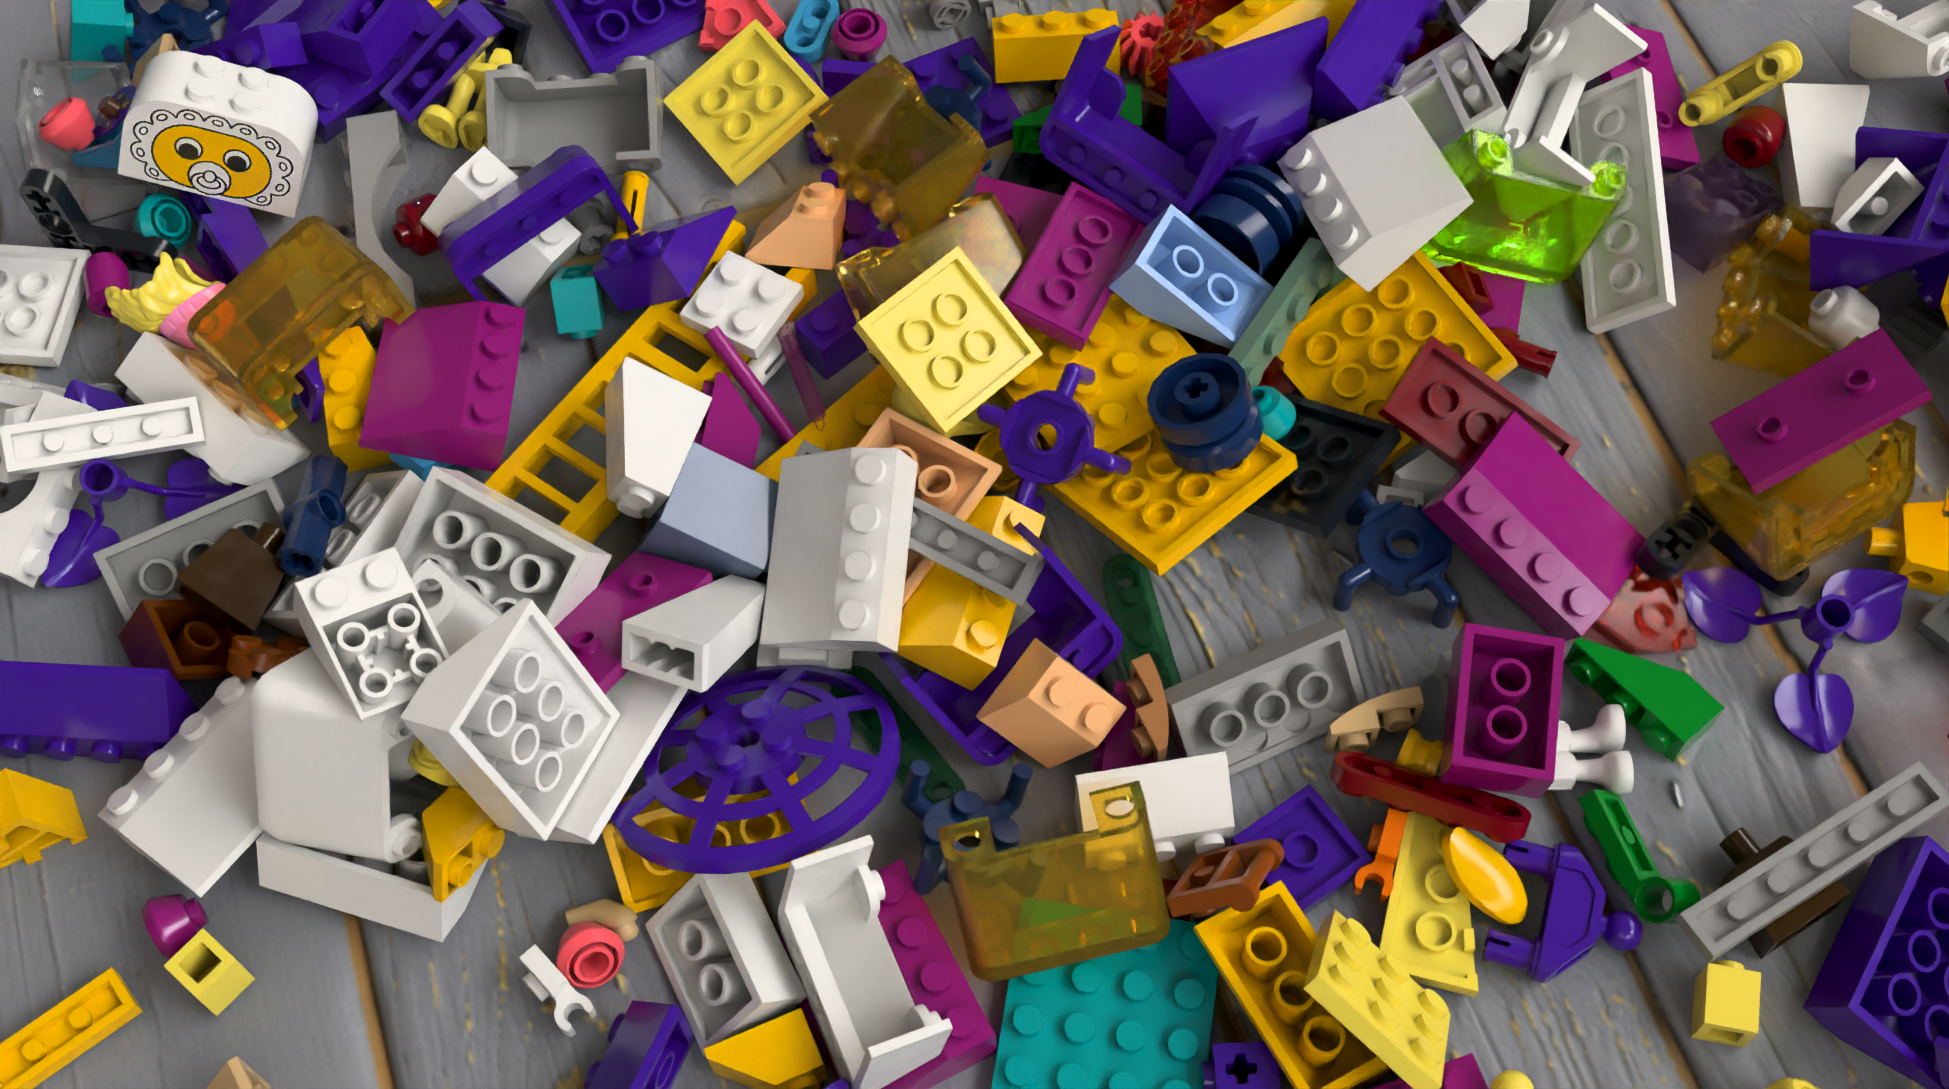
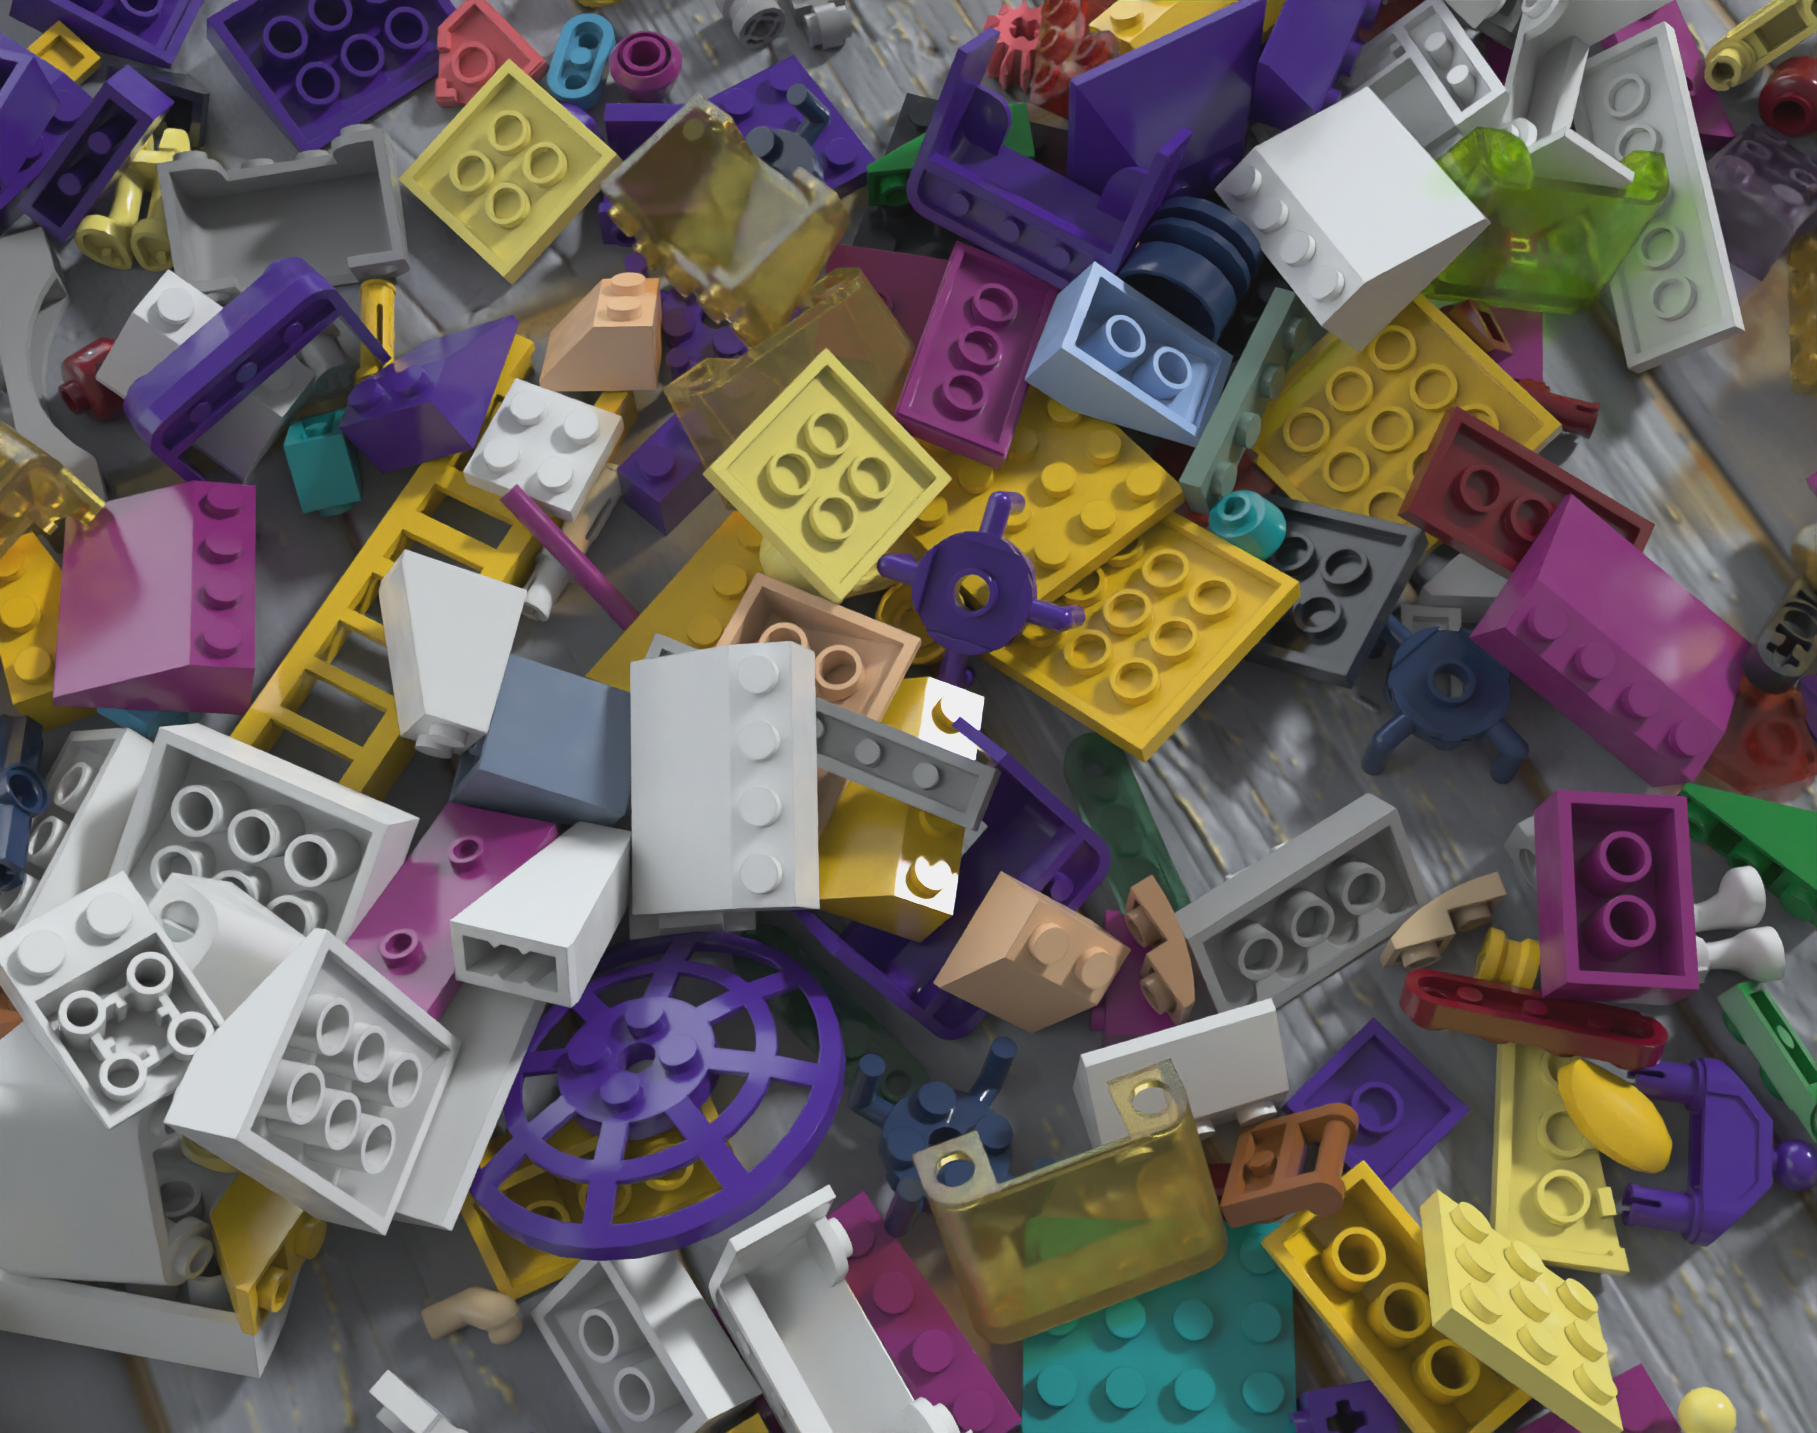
camera: 10 degrees left, 5 degrees up
coral cone [556,921,625,989] -> none
magenta slope [693,372,761,470] -> none
magenta piece [776,321,826,431] -> none
yellow slope [991,8,1120,83] -> none
dark blue wheel [1147,353,1264,473] -> none
orange plate [1353,808,1409,903] -> none

